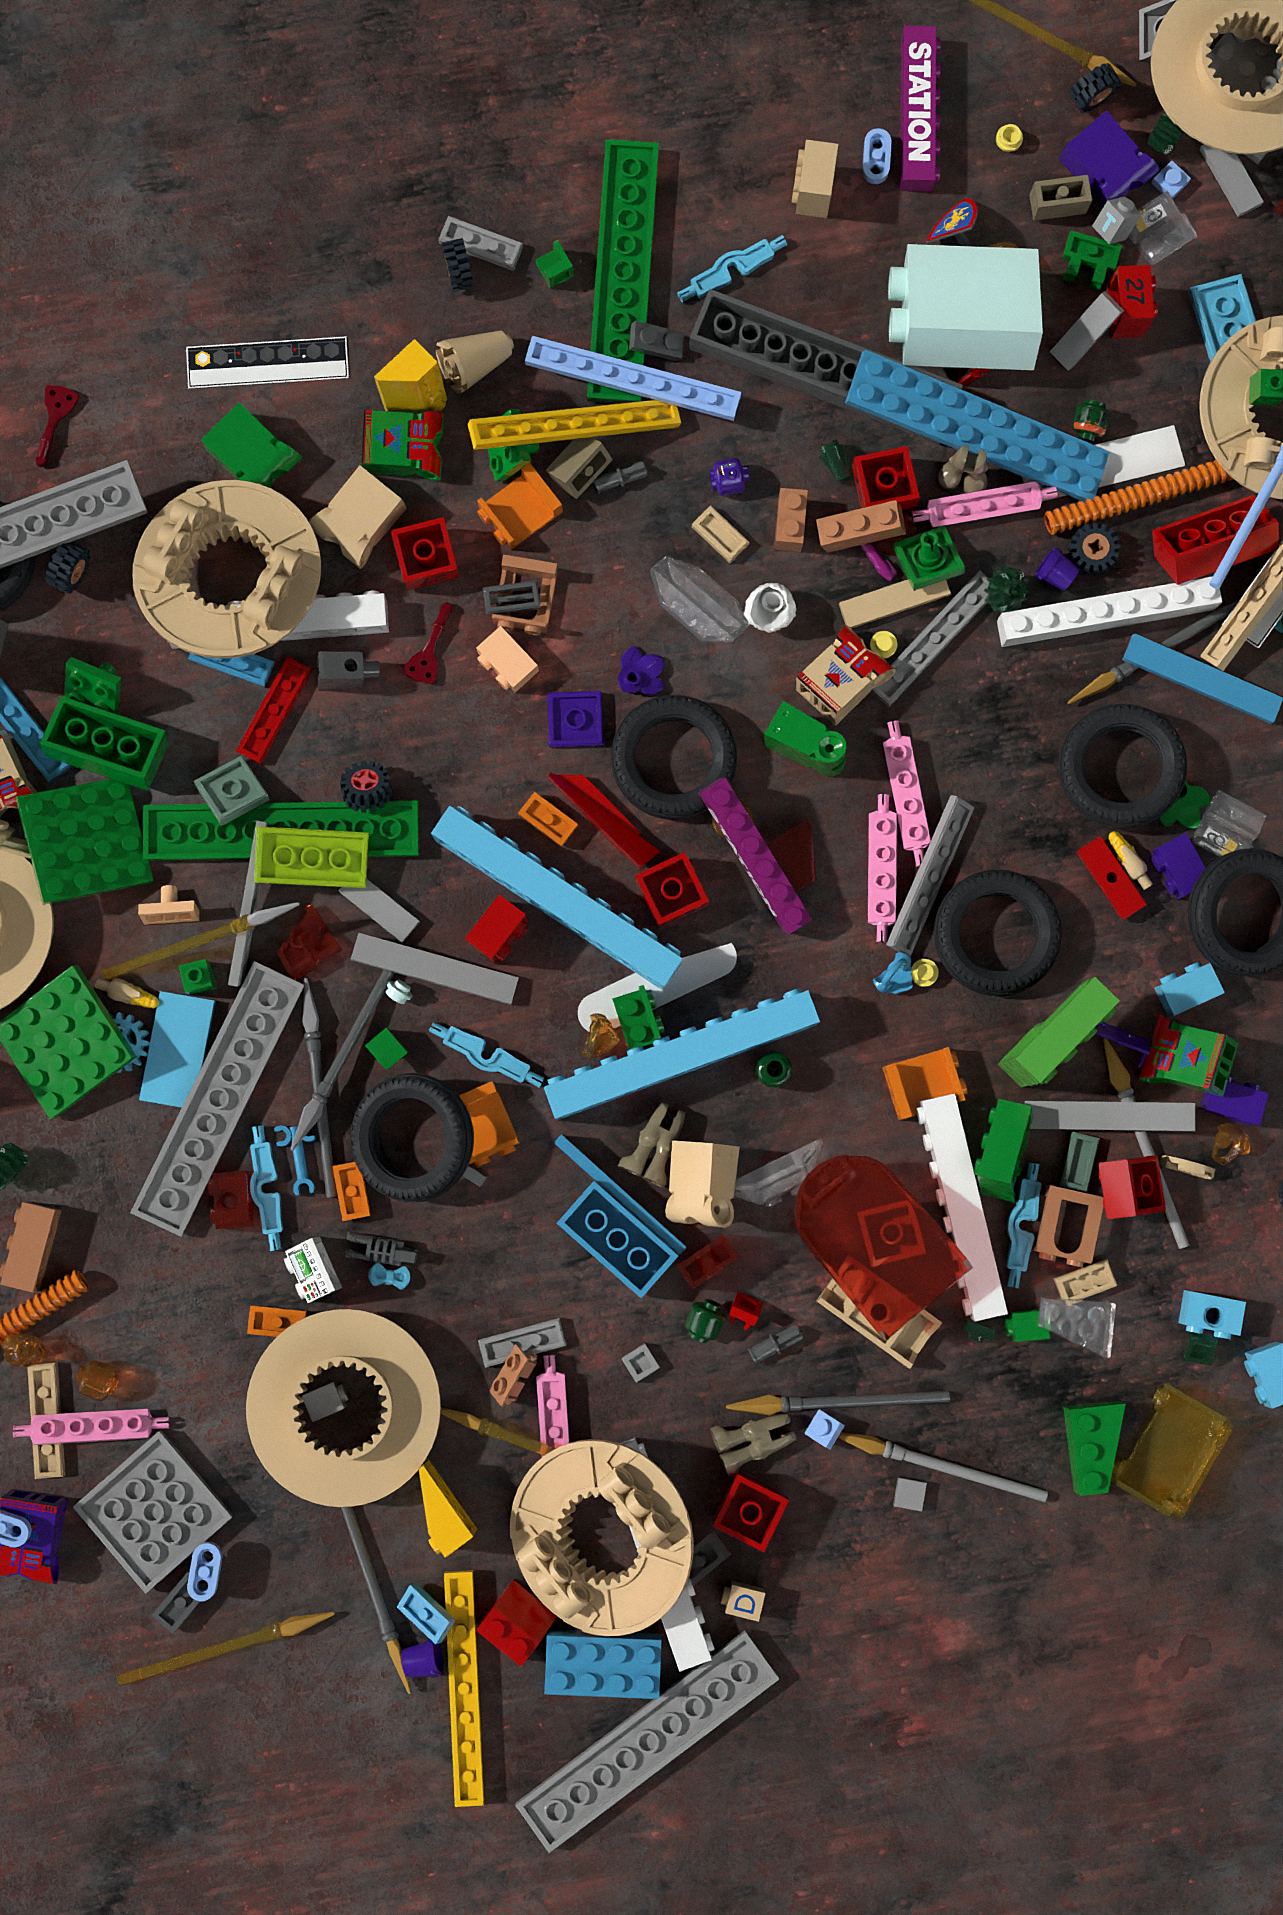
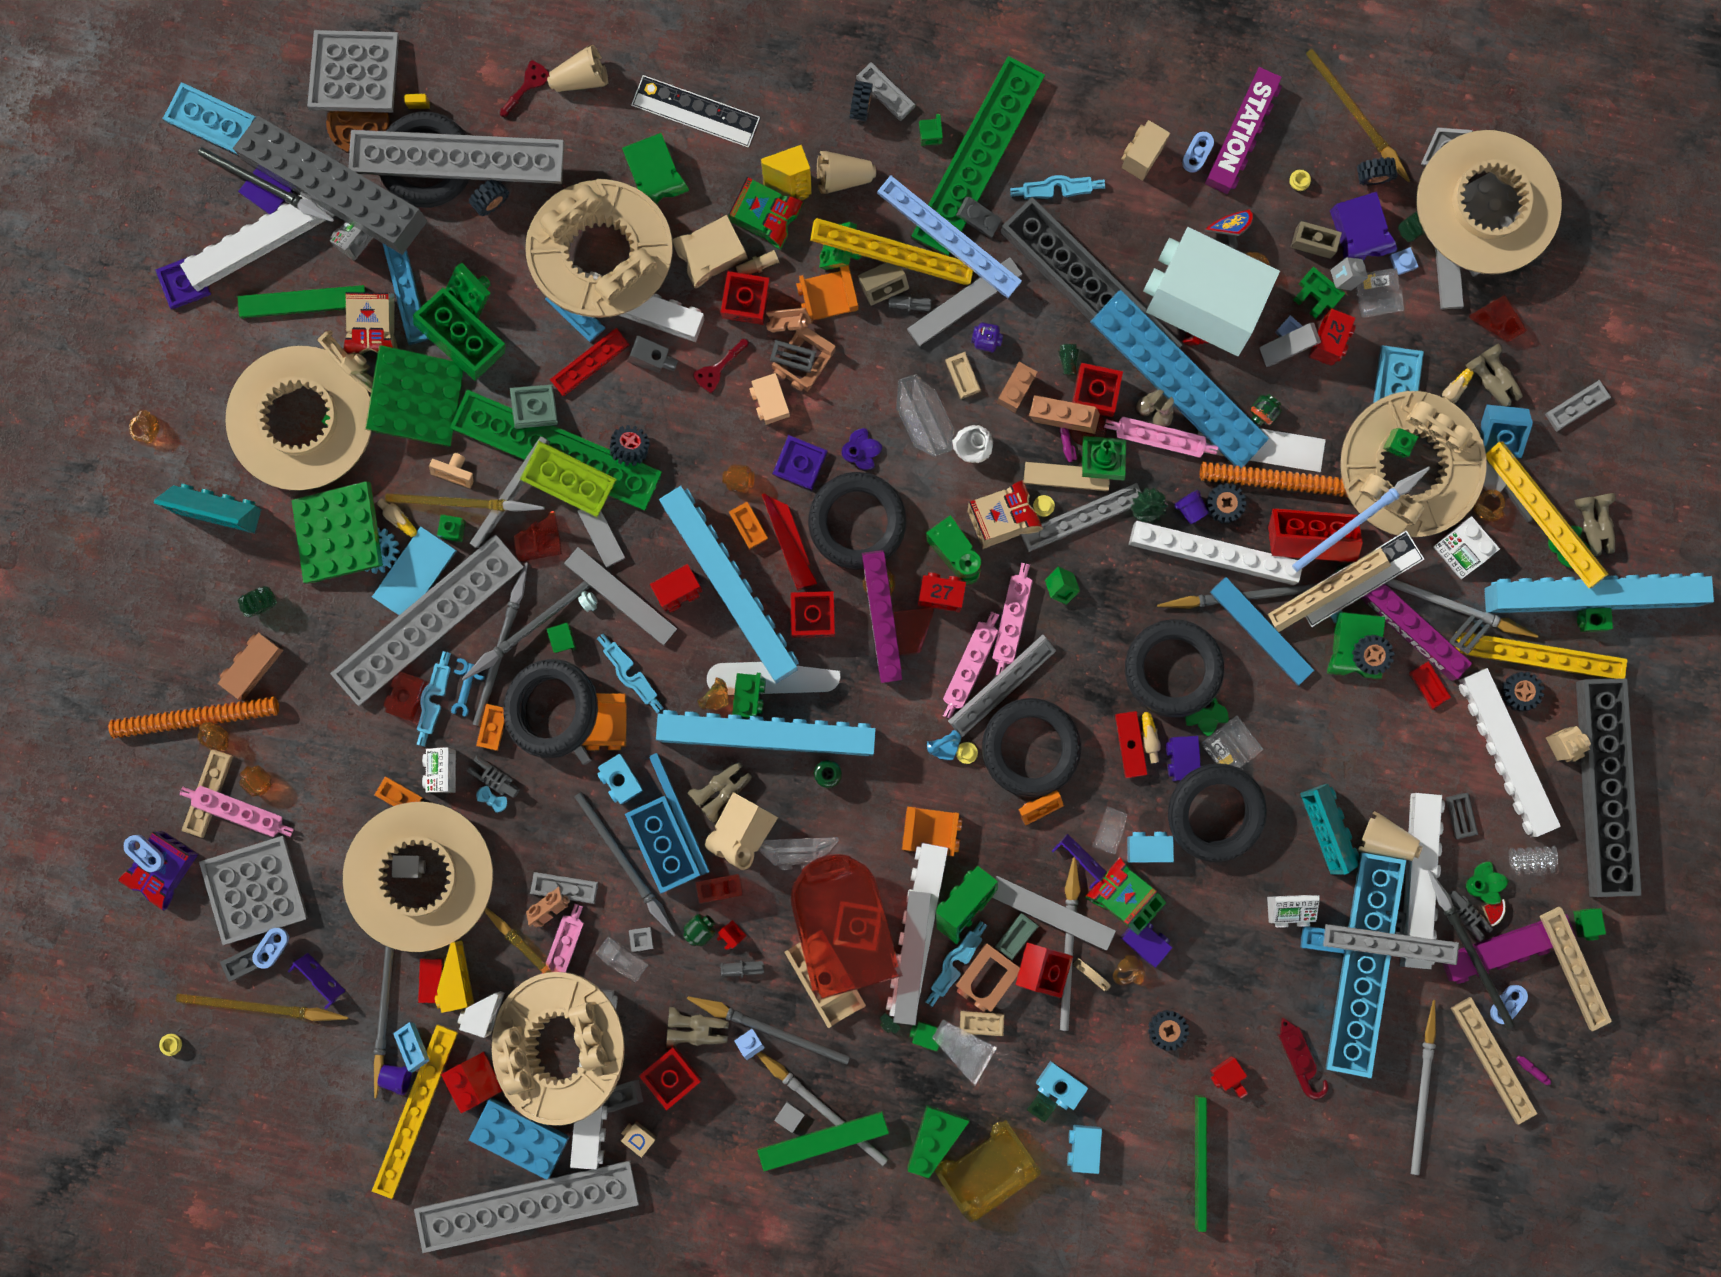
camera: 20 degrees right, 0 degrees up
bright green piece [997,977,1120,1087] -> none
none -> light yellow plate [159,1034,182,1056]
none -> dark purple piece [288,953,345,1009]
none -> red tile [418,959,443,1003]
none -> white slope [458,991,505,1038]
none -> tan cone [547,45,608,92]
none -> dark grey piece [575,792,676,936]
none -> clear slope [595,936,648,982]
none -> medium azure brick [597,754,644,804]
none -> clear orange head [722,464,755,493]
none -> tan pin [736,250,780,275]
none -> green tile [757,1111,889,1171]
none -> nougat hinge [766,308,813,333]
none -> light grey tile [893,891,931,1025]
none -> light grey tile [907,257,1022,347]
none -> red brick [918,573,966,612]
none -> orange plate [1019,790,1064,826]
none -> green panel [1045,566,1080,605]
none -> clear slope [1092,806,1128,855]
none -> light blue plate [1275,315,1303,337]

